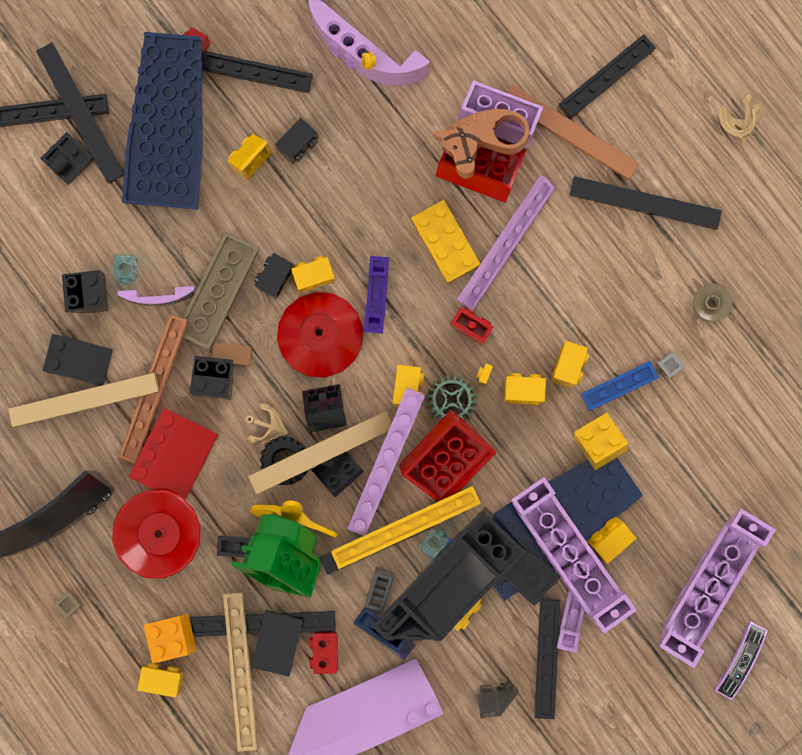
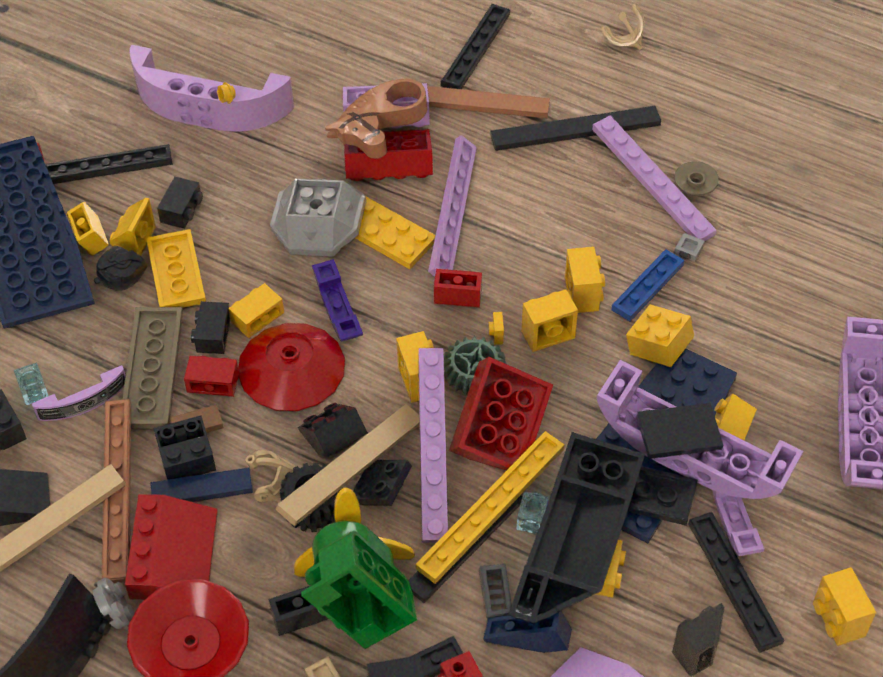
camera: 30 degrees left, 30 degrees down
none -> yellow brick [66,202,109,256]
none -> light grey plate [93,578,135,629]
none -> black helmet [94,246,148,291]
none -> yellow plate [146,229,206,308]
none -> dark blue tile [150,467,253,502]
none -> red brick [184,356,239,397]
none -> light grey piece [270,178,366,257]
none -> lavender plate [592,115,716,241]
none -> black tile [636,403,723,459]
none -> yellow brick [813,567,876,646]

